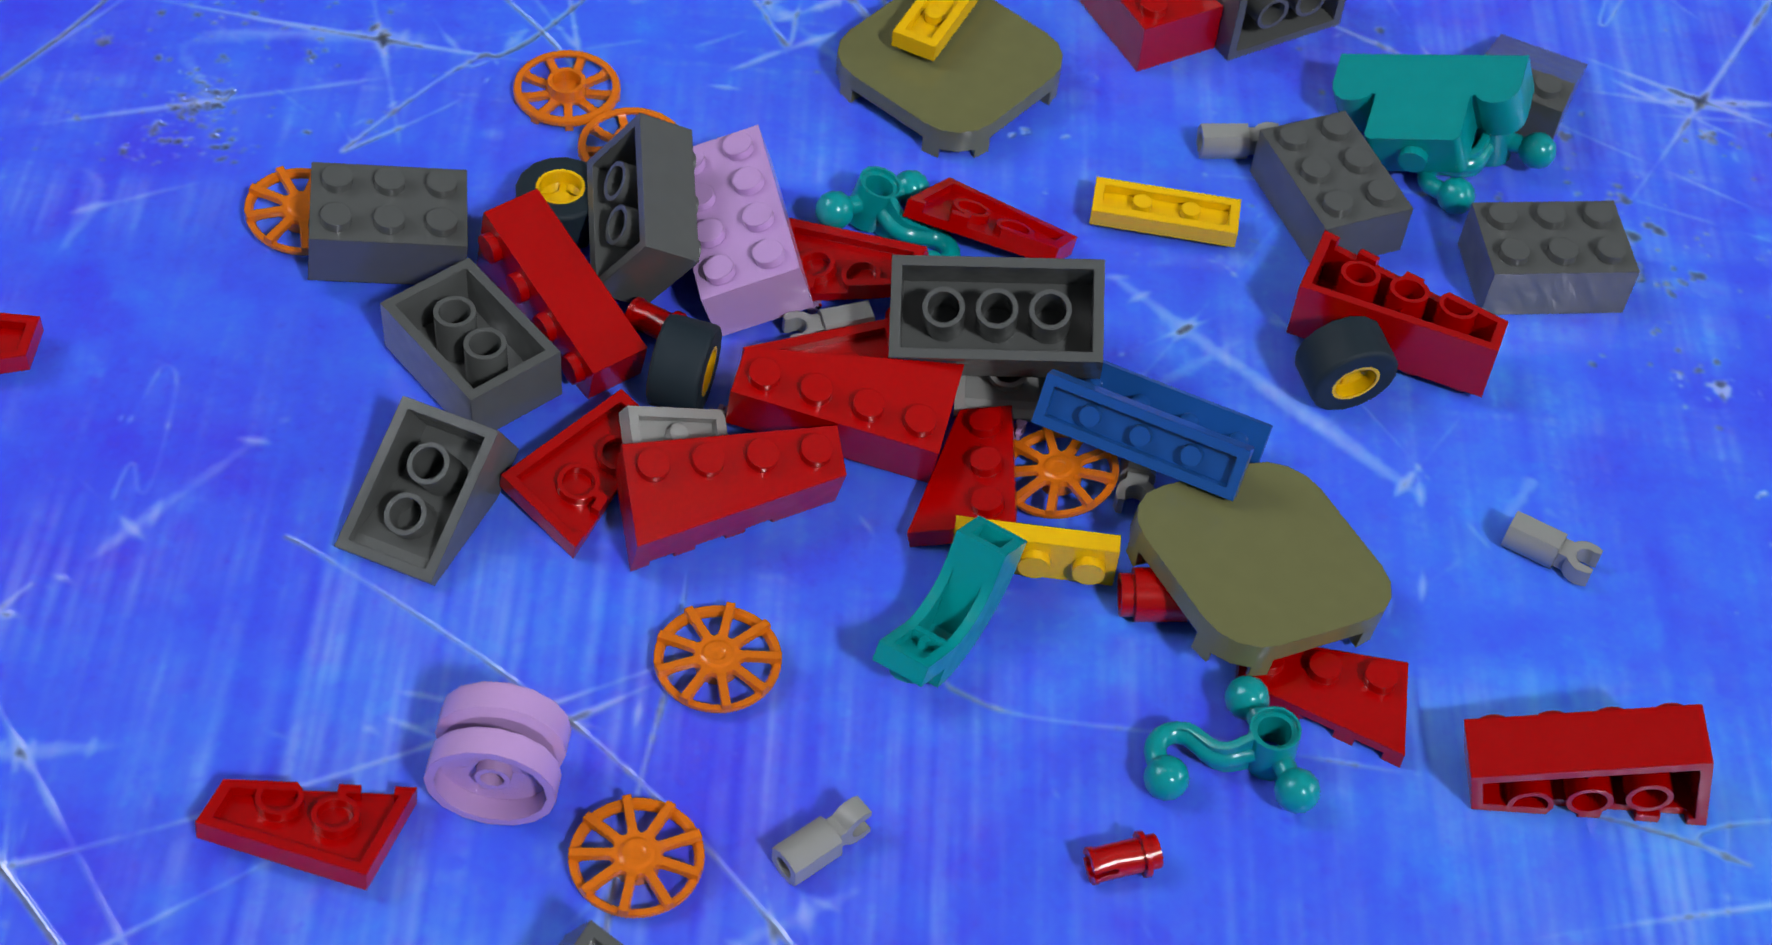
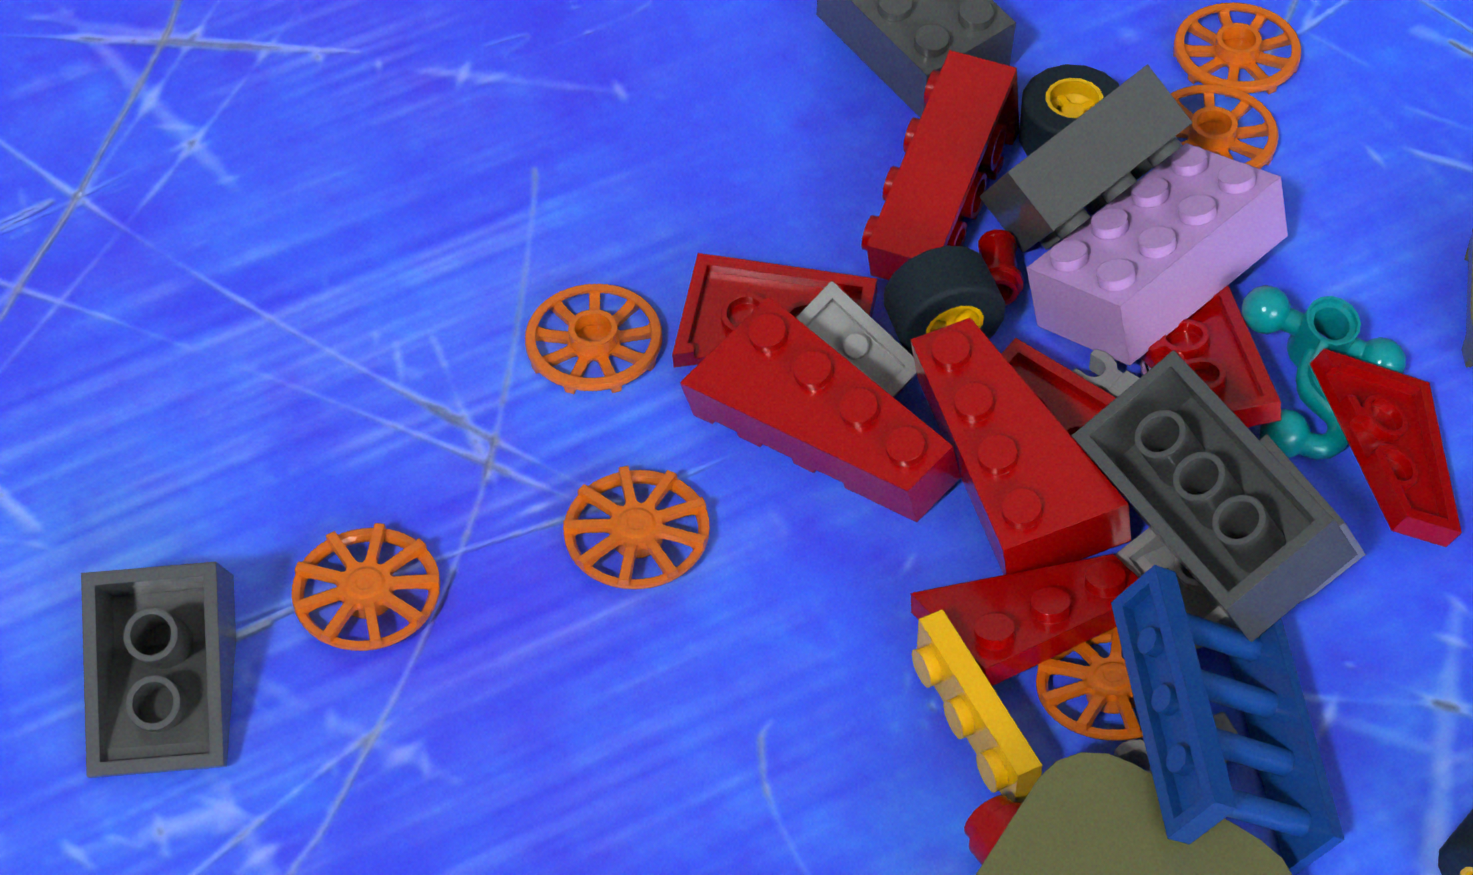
camera: 65 degrees right, 0 degrees up
red wing [195,779,417,891] -> none
dark grey slope [334,396,519,586] -> none
dark grey brick [380,258,562,430] -> none
lavender wheel [423,681,571,826] -> none
light grey bar [772,796,872,887] -> none
teal arch [872,516,1027,688] -> none
none -> orange wheel [525,284,663,394]

